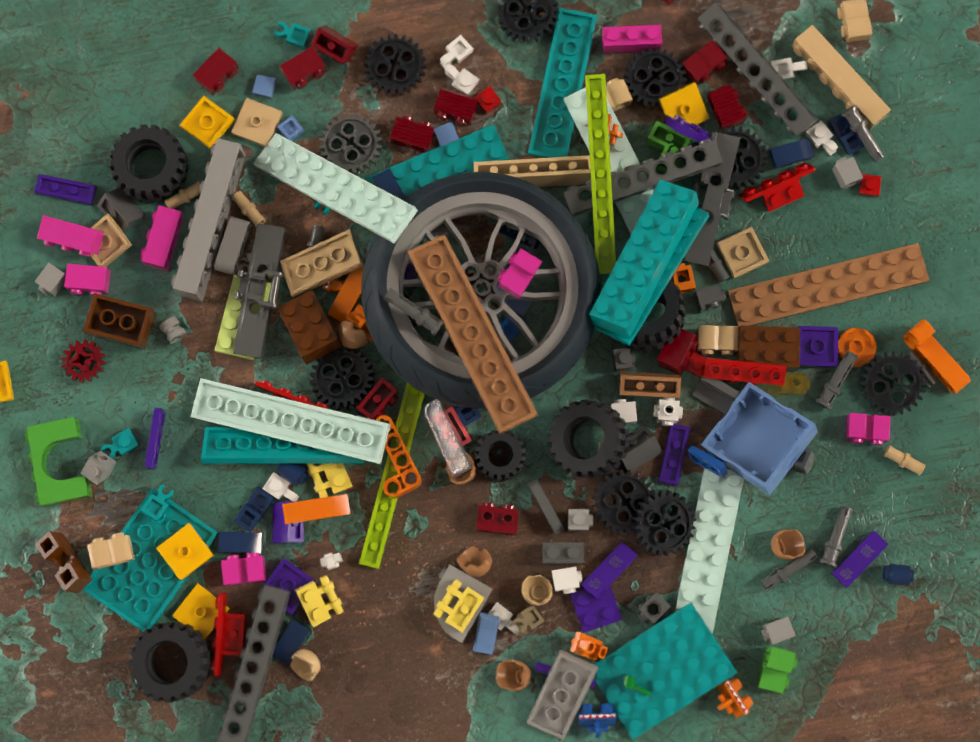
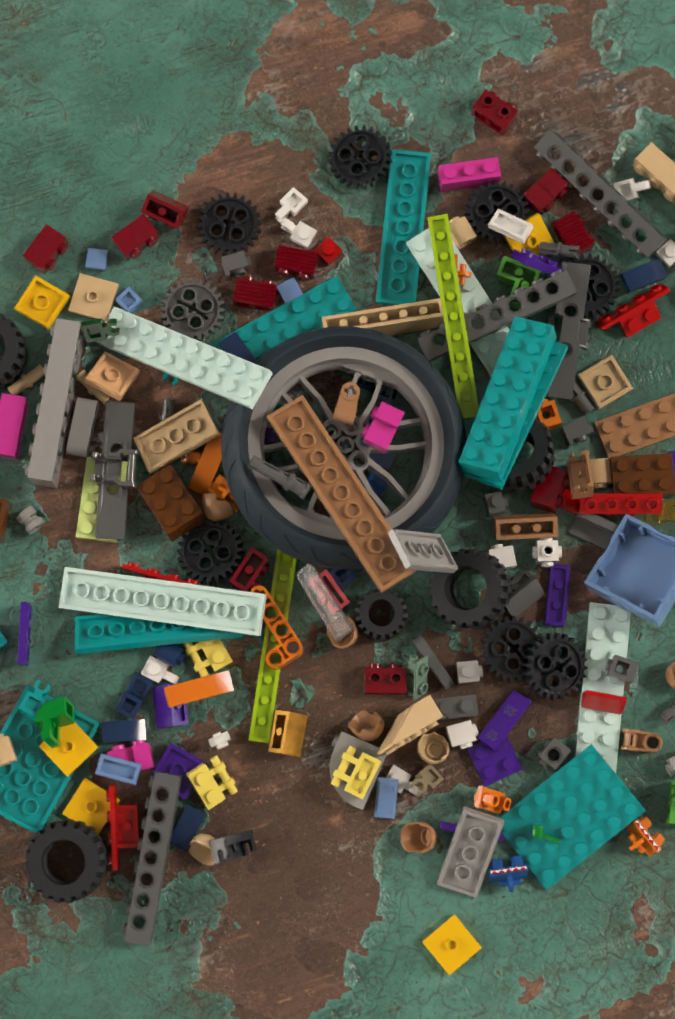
camera: 10 degrees left, 0 degrees up
teal plate [274,22,311,49] -> none
blue plate [688,446,728,478] -> none
none -> green brick [35,696,75,748]
none -> dark green plate [81,318,120,343]
none -> light nougat tile [84,352,140,401]
none -> medium blue tile [95,754,142,785]
none -> black hinge [209,829,255,864]
none -> dark grey brick [221,250,252,282]
none -> pearl gold brick [268,710,307,757]
none -> medium nougat piece [332,382,360,425]
none -> tan slope [377,695,443,756]
none -> light grey tile [388,529,458,573]
none -> sand green hinge [407,655,429,700]
none -> white tile [488,209,533,244]
none -> dark grey axle [539,242,580,259]
none -> medium nougat hinge [566,450,594,499]
none -> red slope [581,690,627,715]
none -> dark grey brick [605,655,639,684]
none -> medium nougat piece [621,729,663,753]

